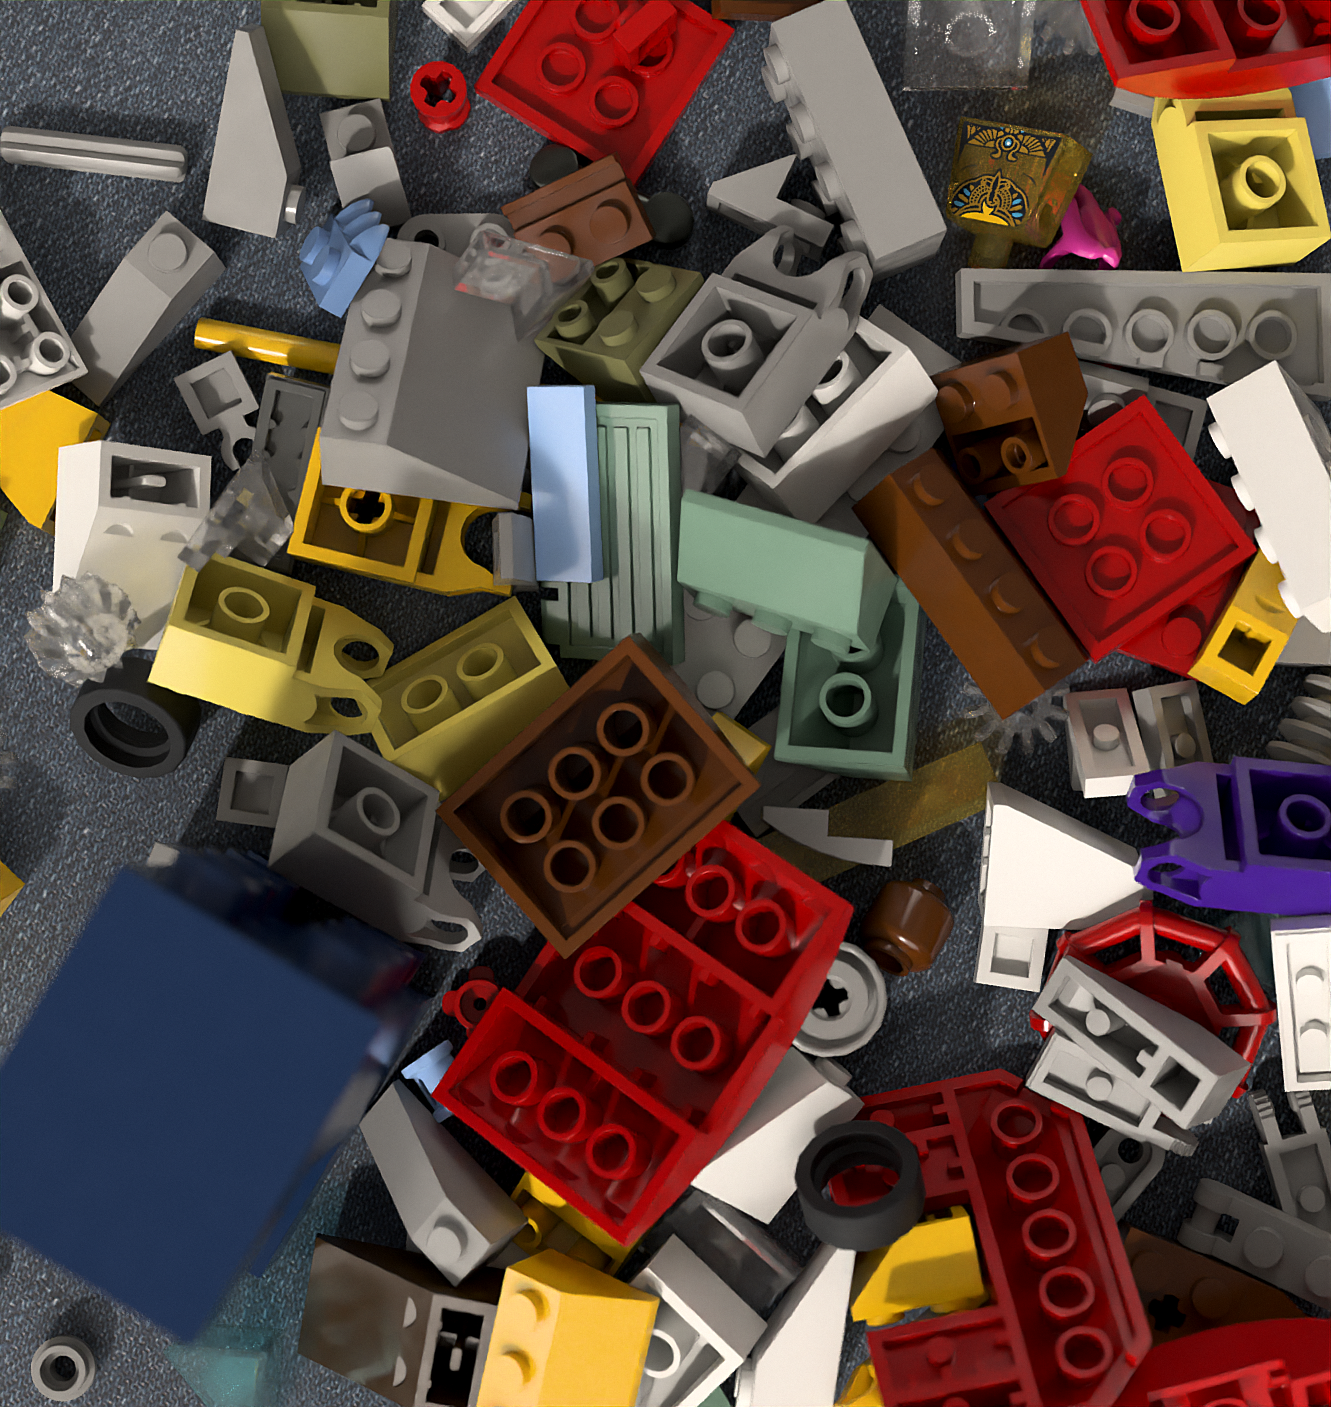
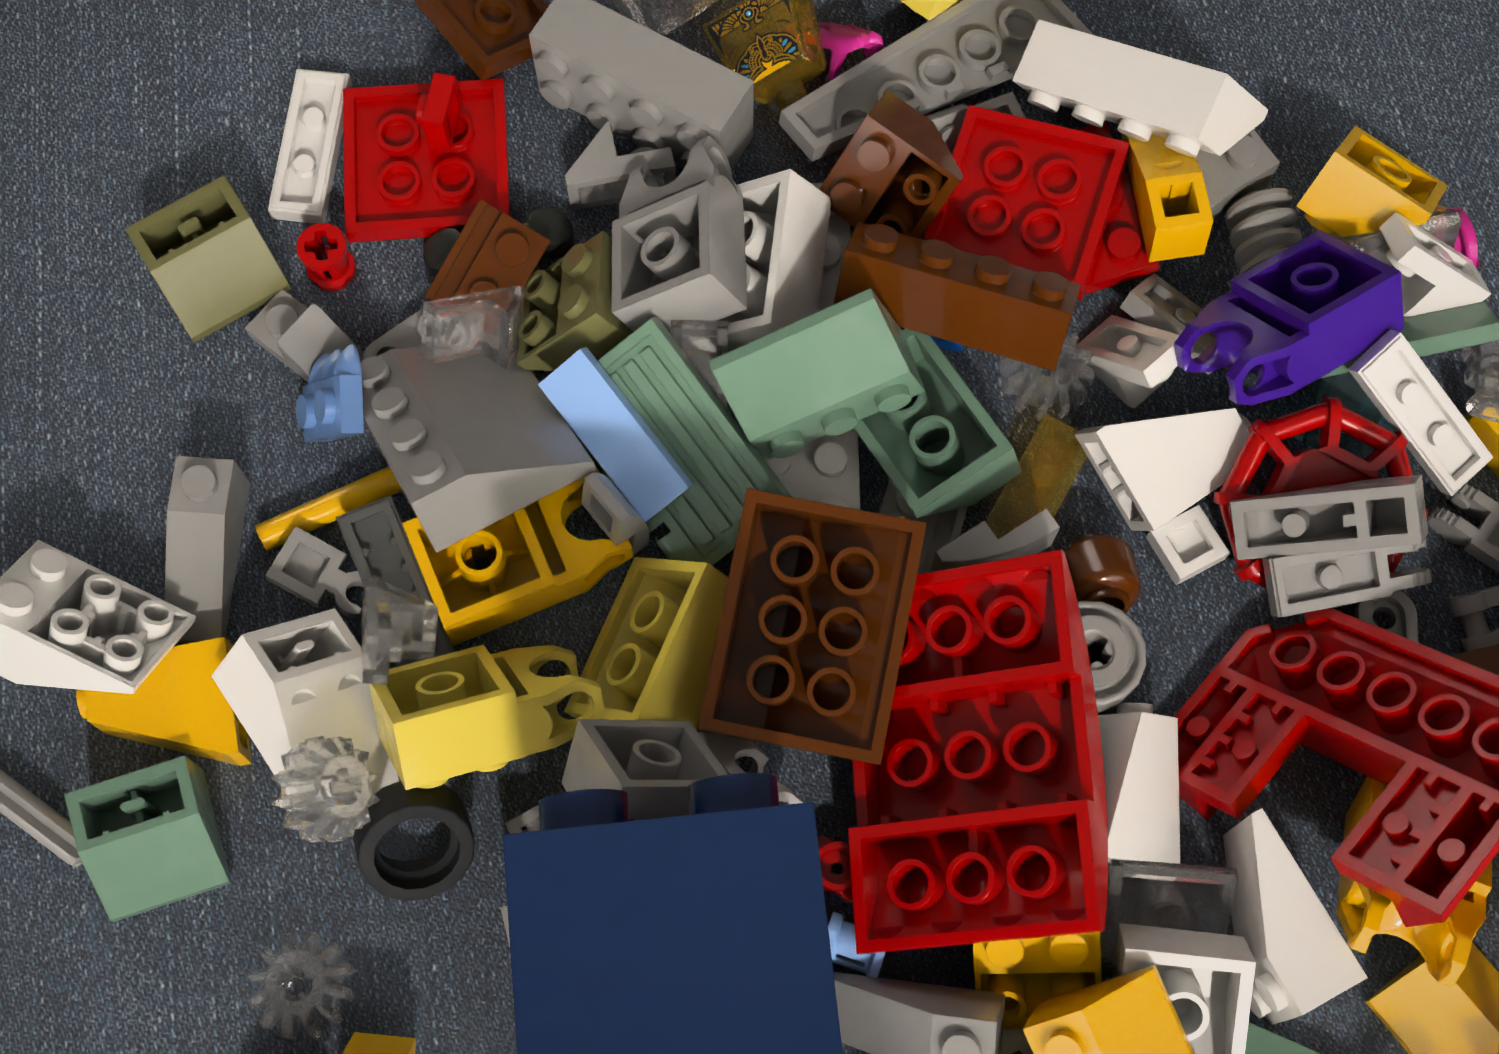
camera: 35 degrees left, 15 degrees down
light grey axle [0,126,188,182] -> none
light grey slope [202,23,306,239] -> none
black tyre [794,1120,926,1251] -> none
yellow slope [848,1205,985,1326] -> none

